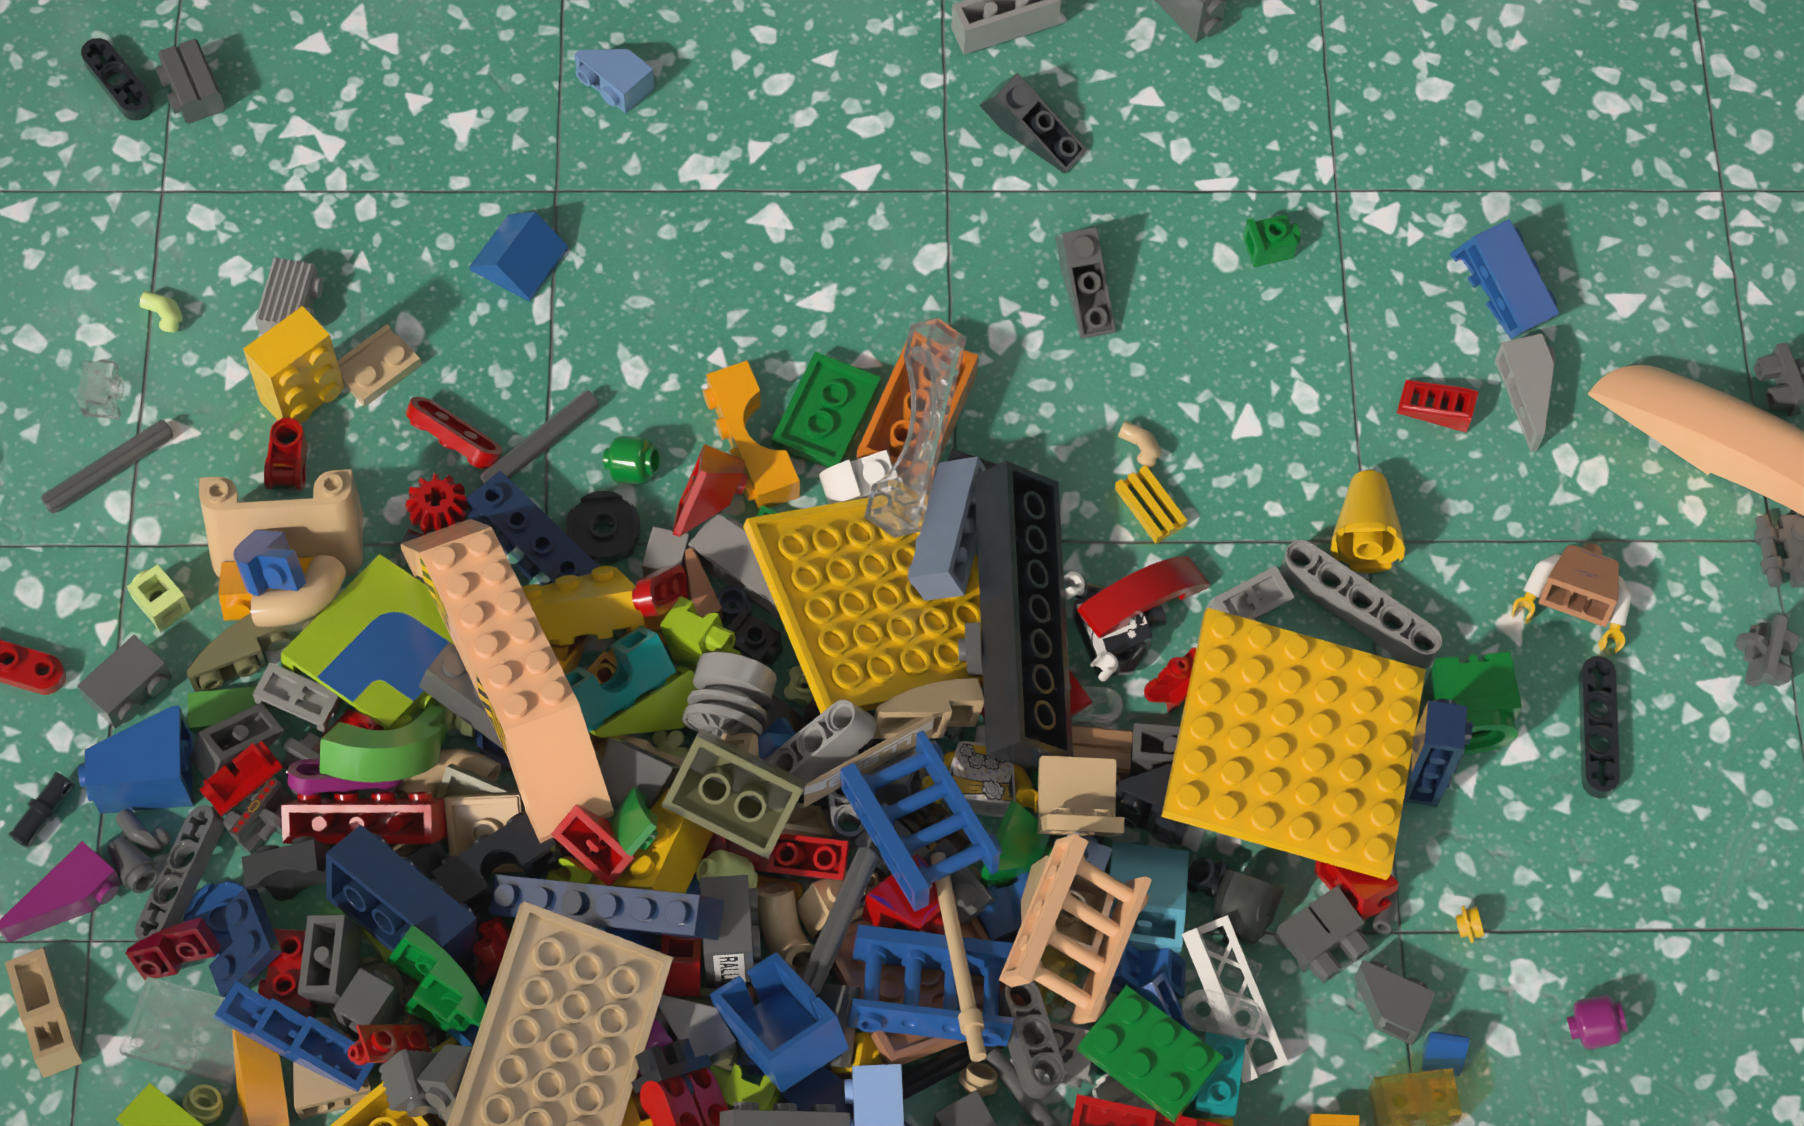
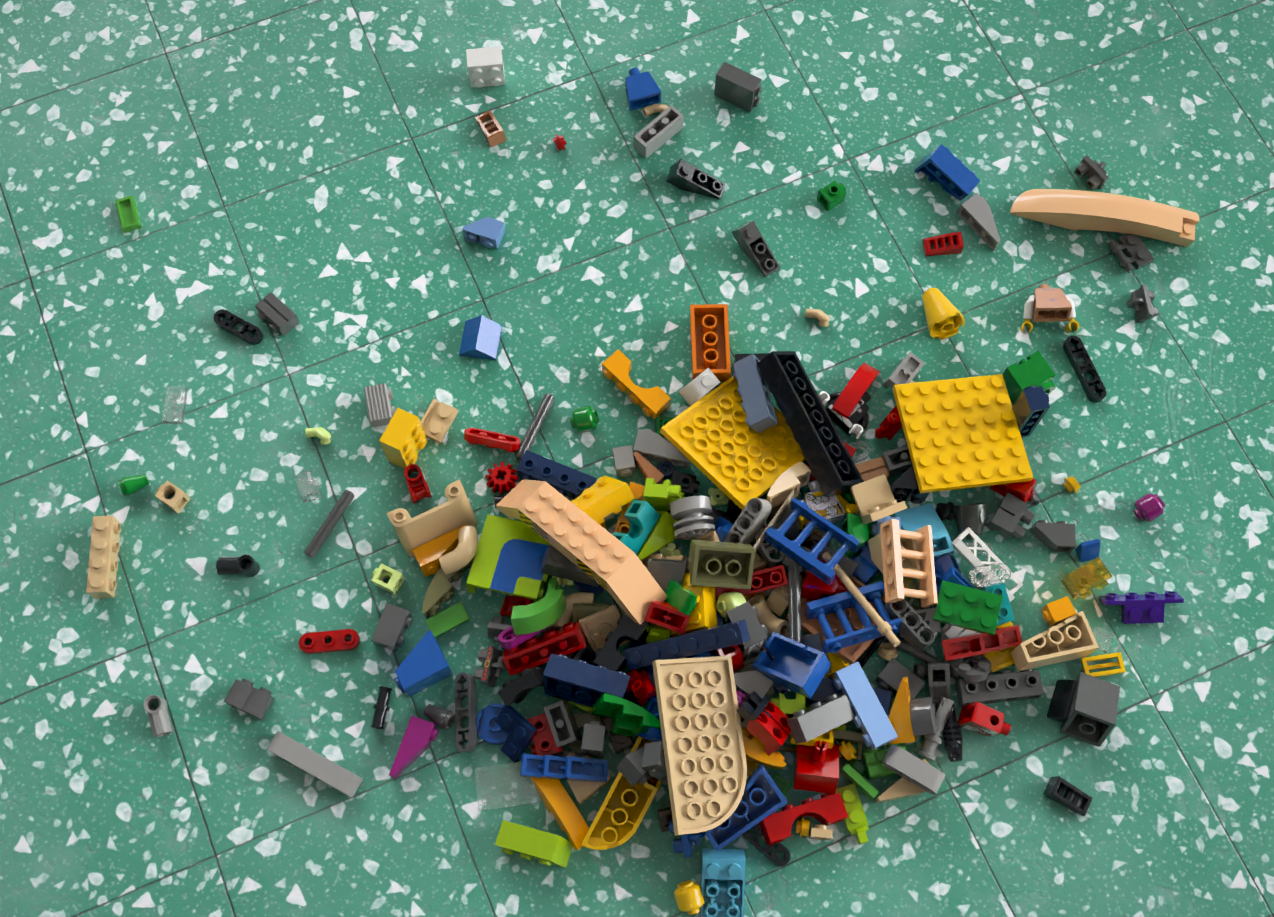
camera: 20 degrees left, 5 degrees up
tan slope [5,948,82,1078] -> none
dark grey arm [115,809,171,853] -> none
dark red slope [125,918,221,981] -> none
yellowish green plate [182,1085,223,1124] -> none
dark grey slope [190,702,284,779] -> none
red hinge [199,740,283,817] -> none
blue brick [233,530,307,596] -> none
light grey hinge [253,662,340,733] -> none
red hinge [348,1024,432,1065] -> none
black plate [566,491,641,564] -> none
red plate [632,564,689,617] -> none
red slope [672,444,748,537] -> none
green plate [771,352,881,468] -> none
clear arch [864,317,967,537] -> none
dark grey plate [958,622,983,675] -> none
yellow tile [1115,465,1187,544] -> none
light grey beam [1281,540,1442,669] -> none

